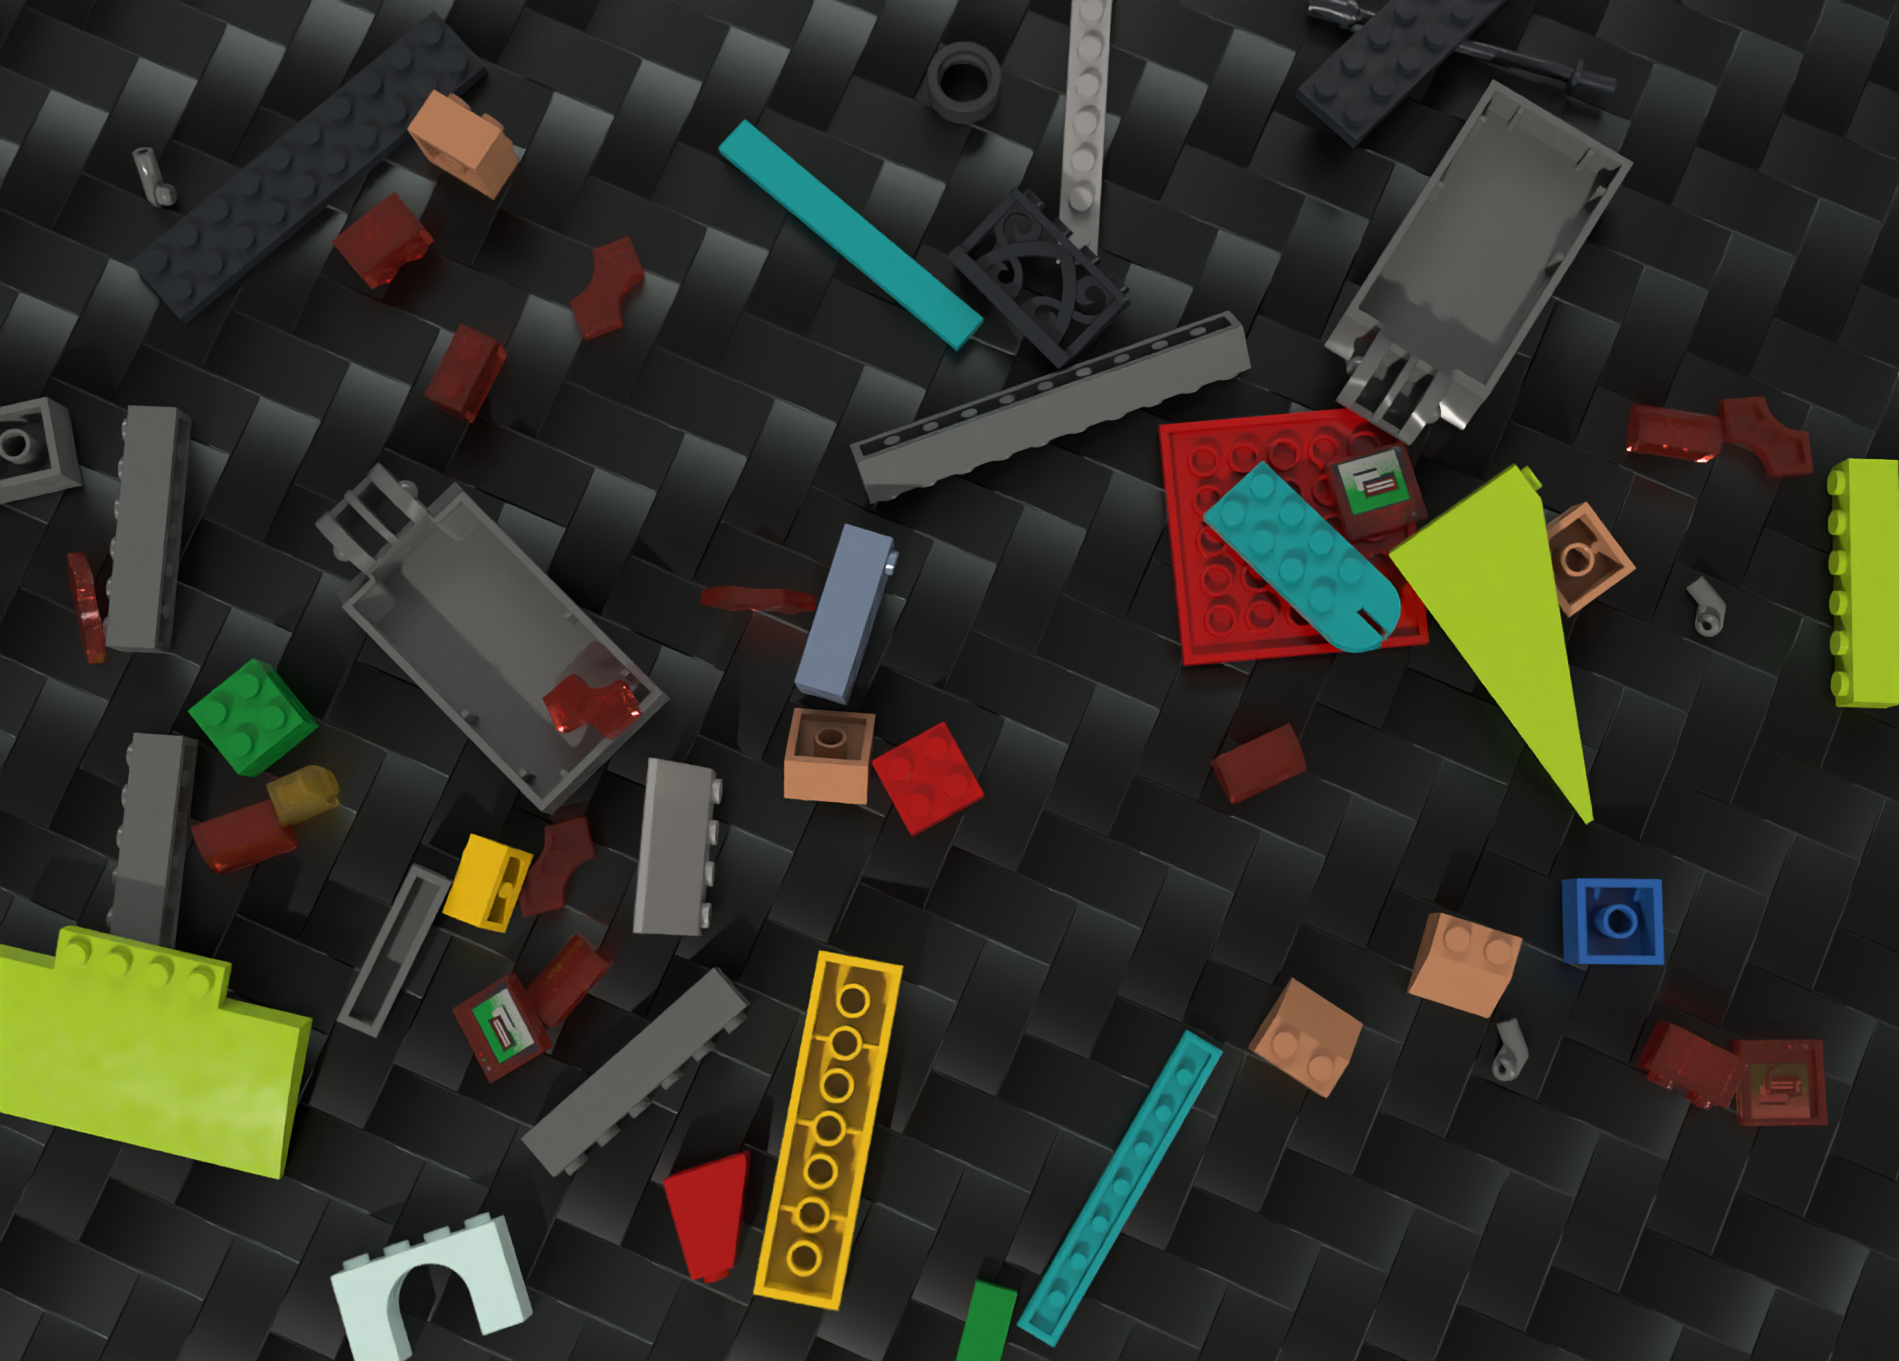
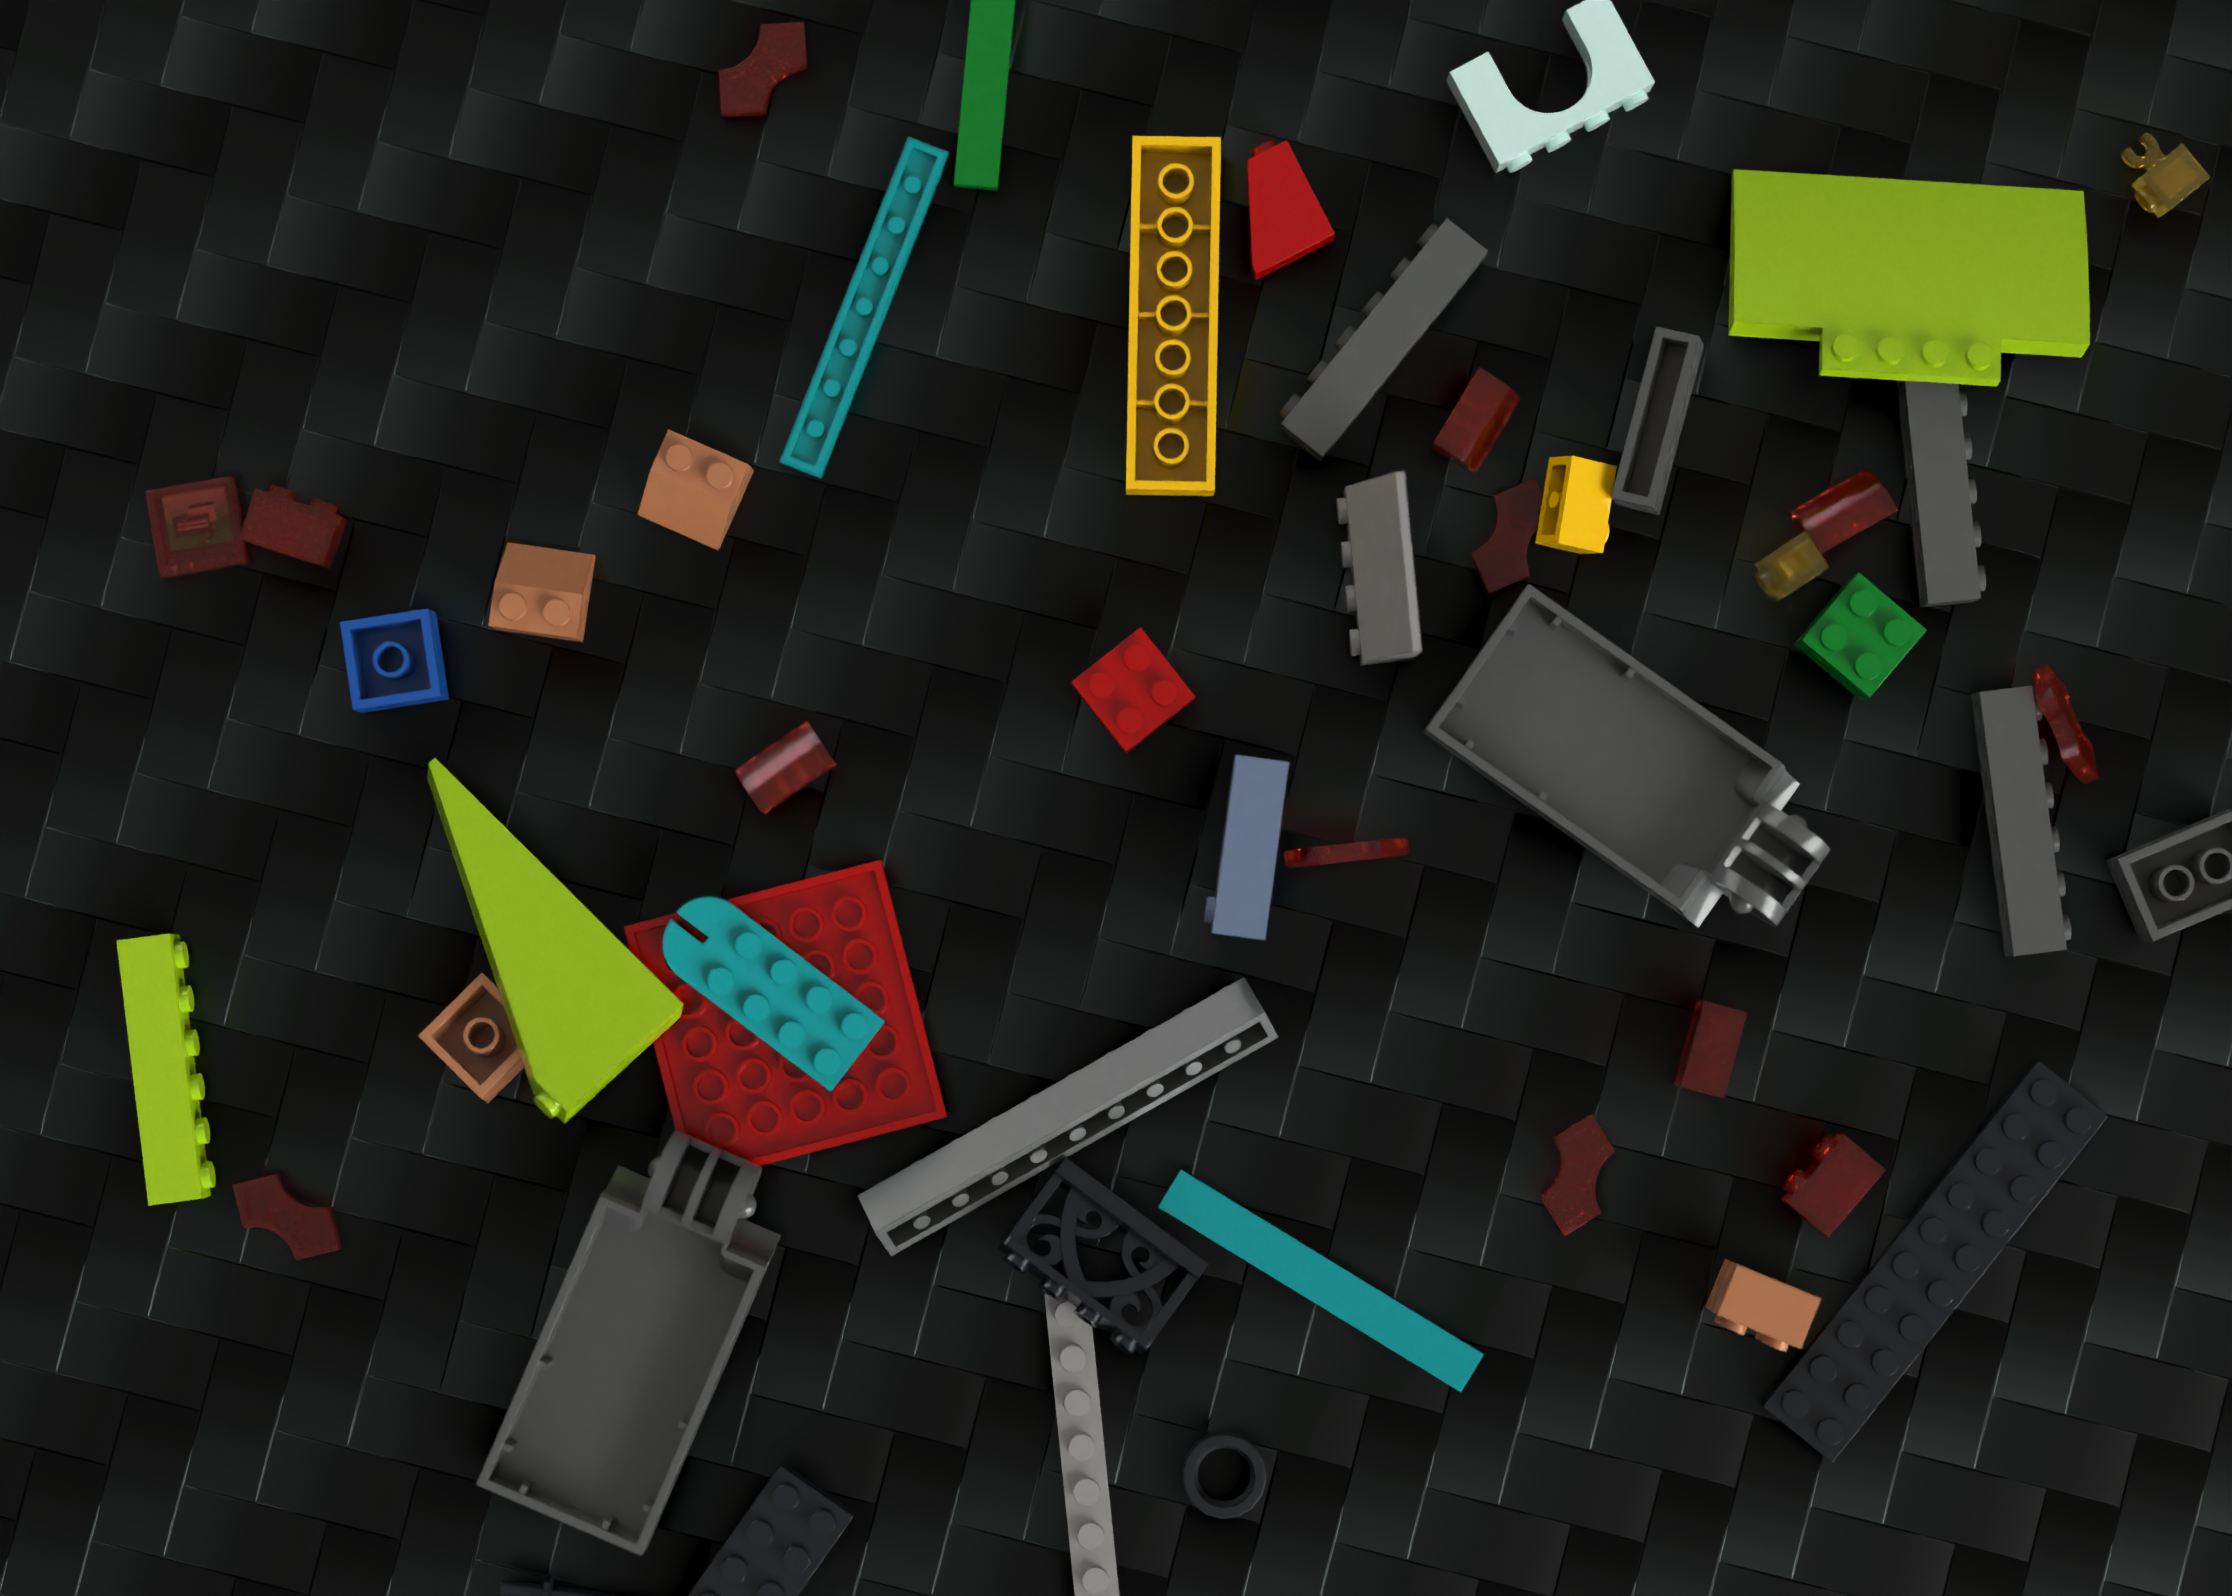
camera: 170 degrees right, 5 degrees up
dark grey arm [132,147,177,208] -> none
tile [452,972,554,1083] -> none
clear red tile [542,673,643,740] -> none
nougat slope [784,708,876,805] -> none
tile [1323,441,1428,542] -> none
dark grey arm [1492,1018,1529,1081] -> none
clear red brick [1625,403,1722,463] -> none
dark grey arm [1686,576,1726,637] -> none

